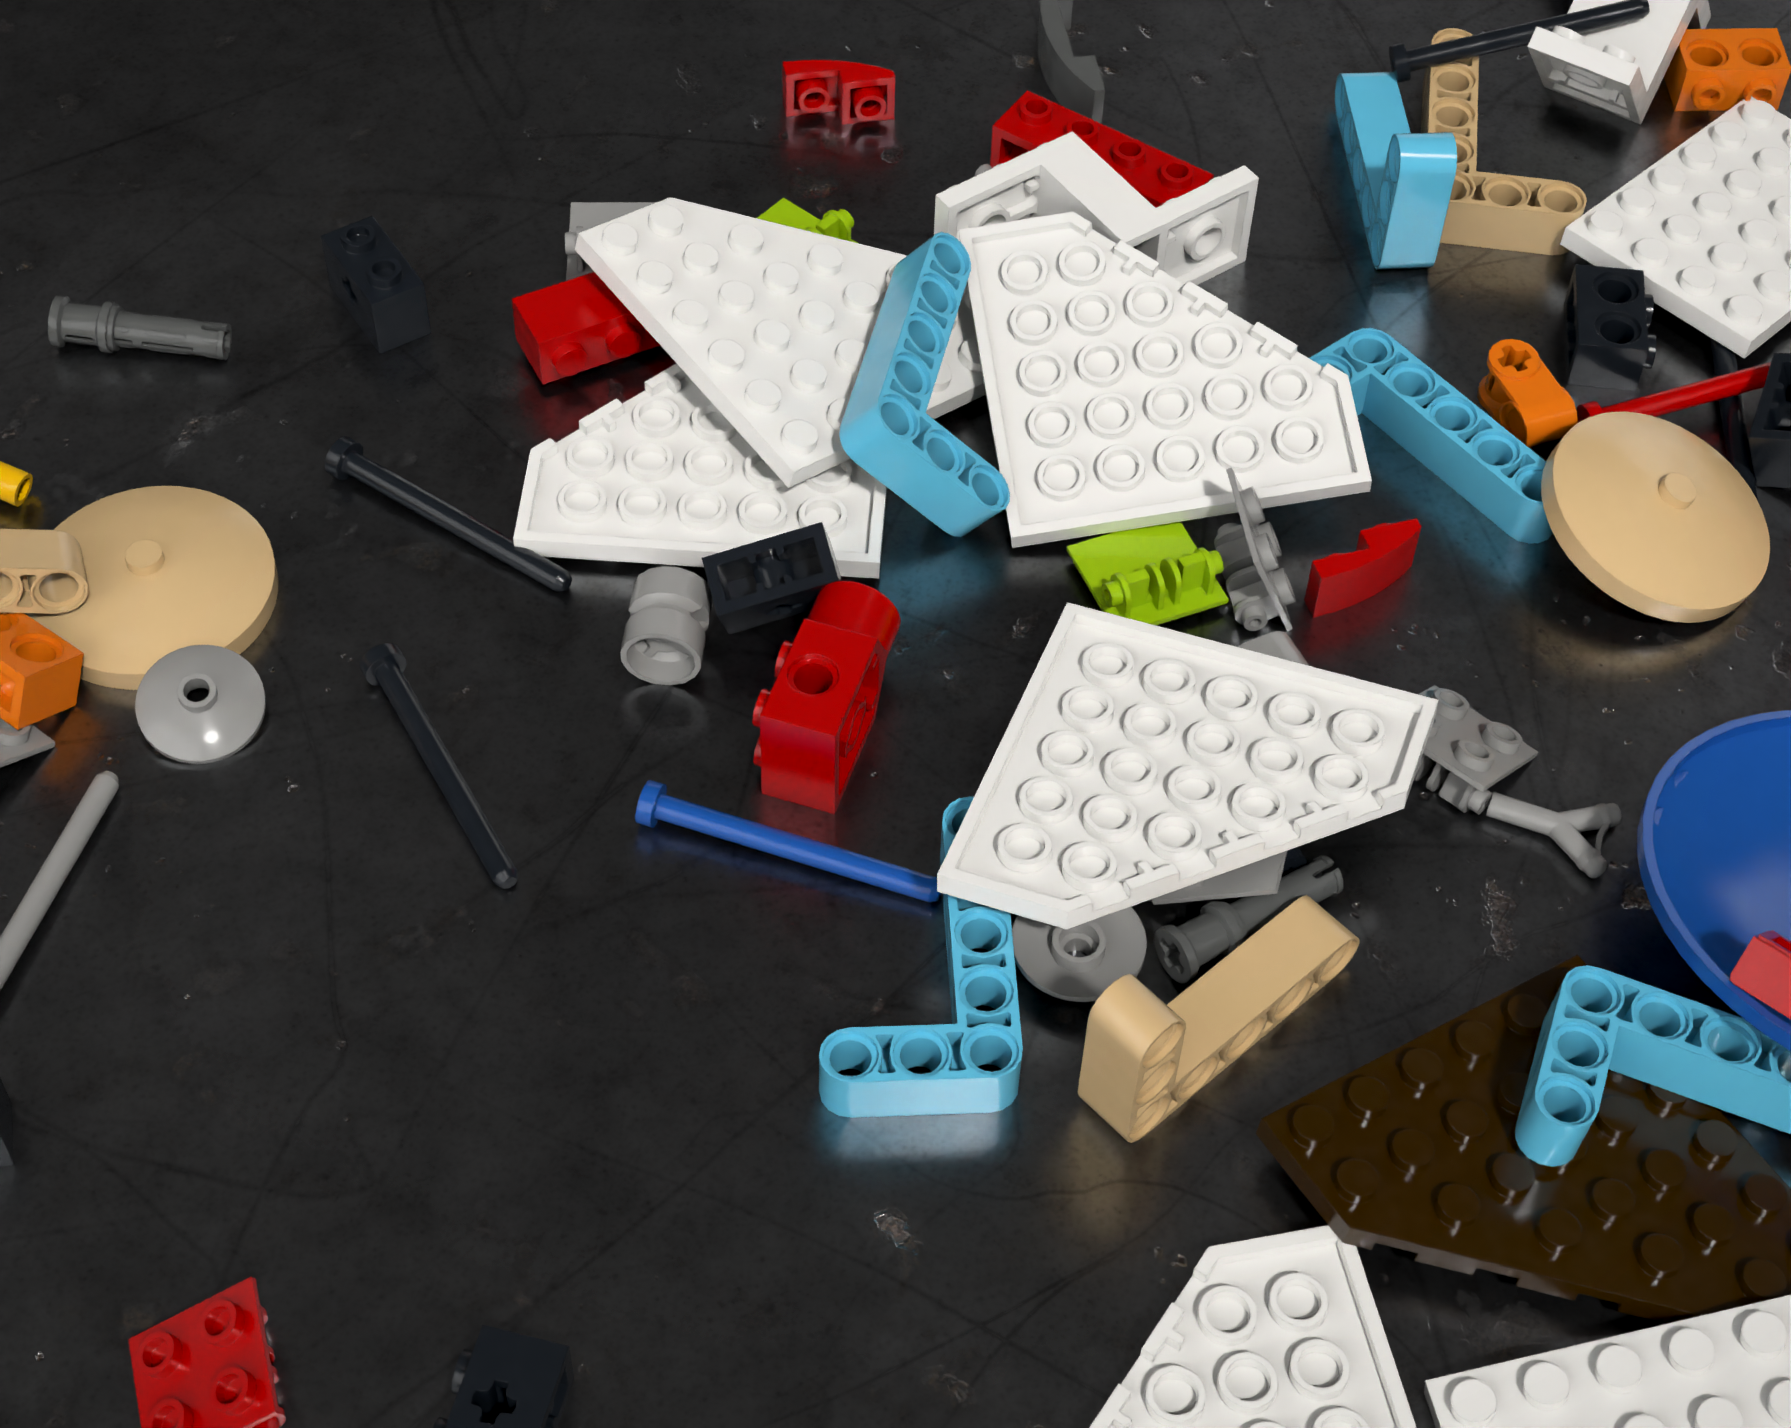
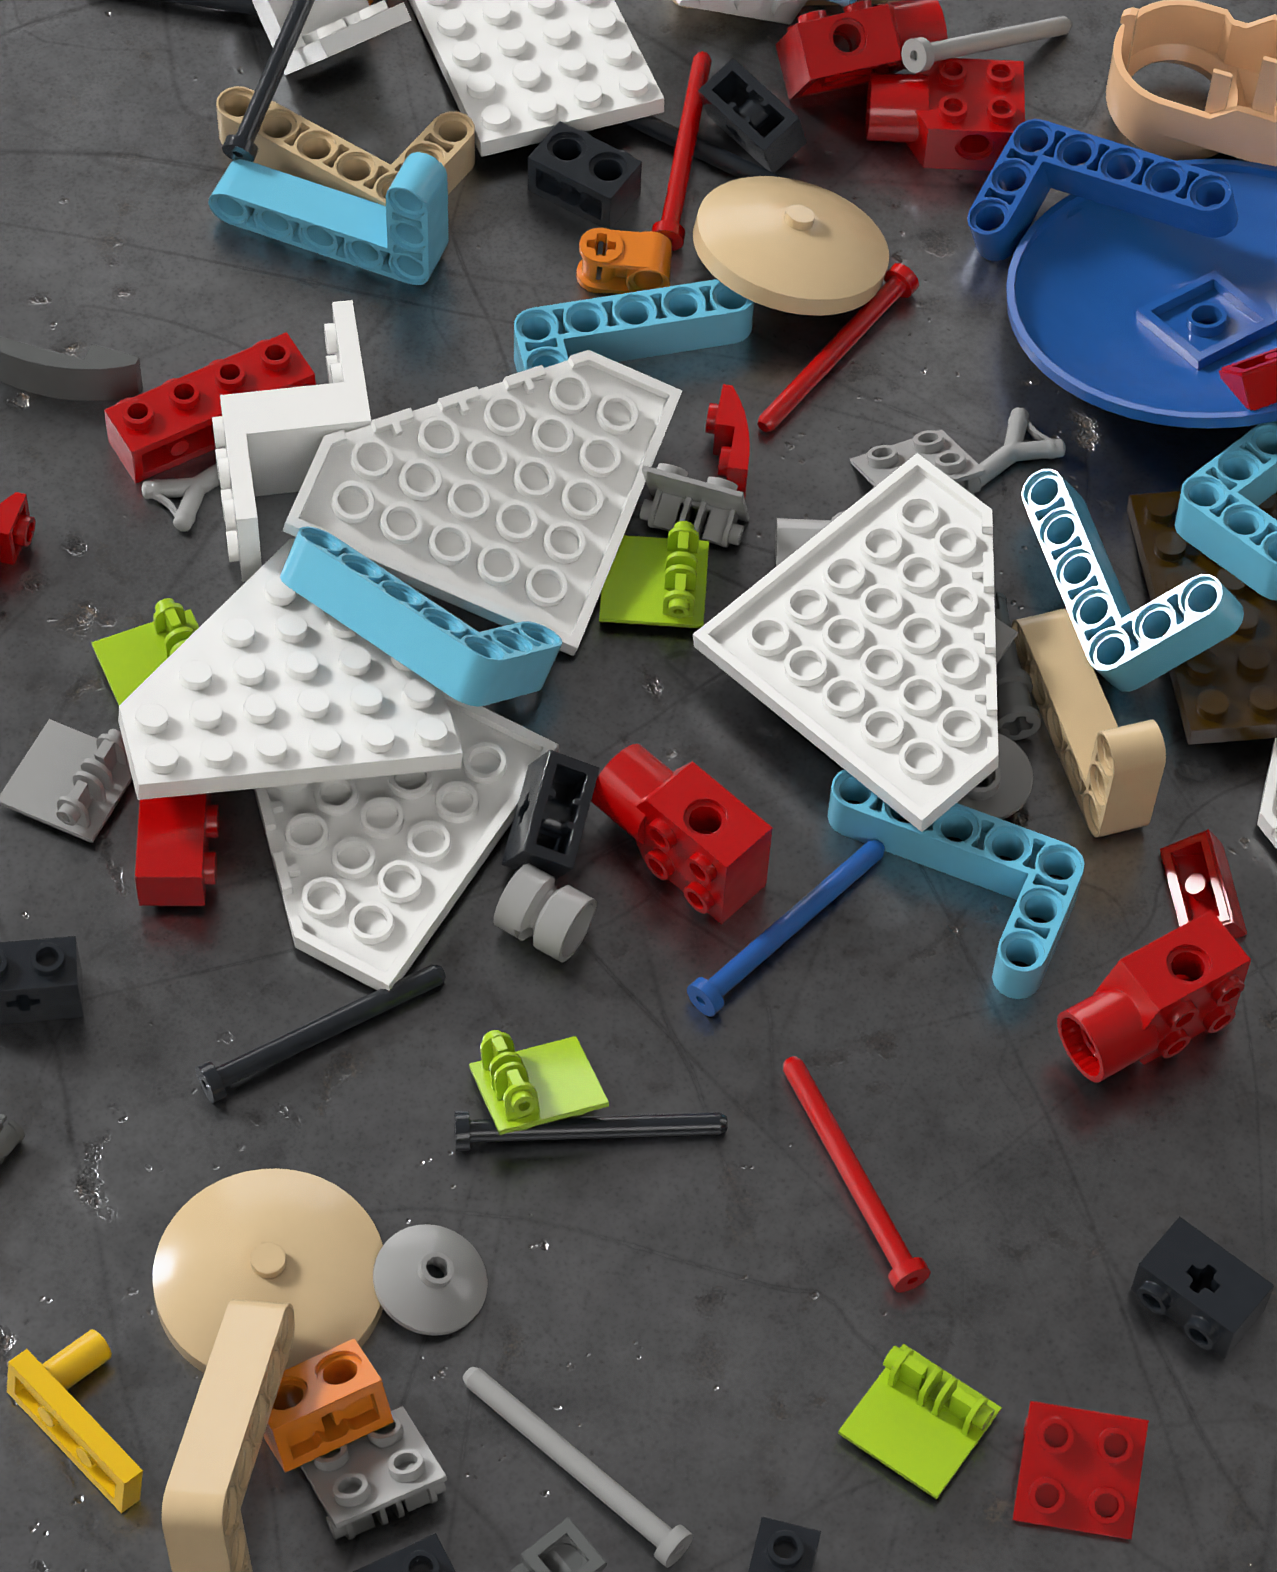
camera: 65 degrees left, 5 degrees up
none -> lime hinge [469,1030,609,1135]
none -> red bar [757,263,919,432]
none -> red bar [783,1056,931,1293]
none -> lime hinge [838,1343,1002,1499]
none -> medium azure beam [1021,469,1244,692]
none -> red brick [1057,910,1251,1083]
none -> red slope [1160,829,1247,939]

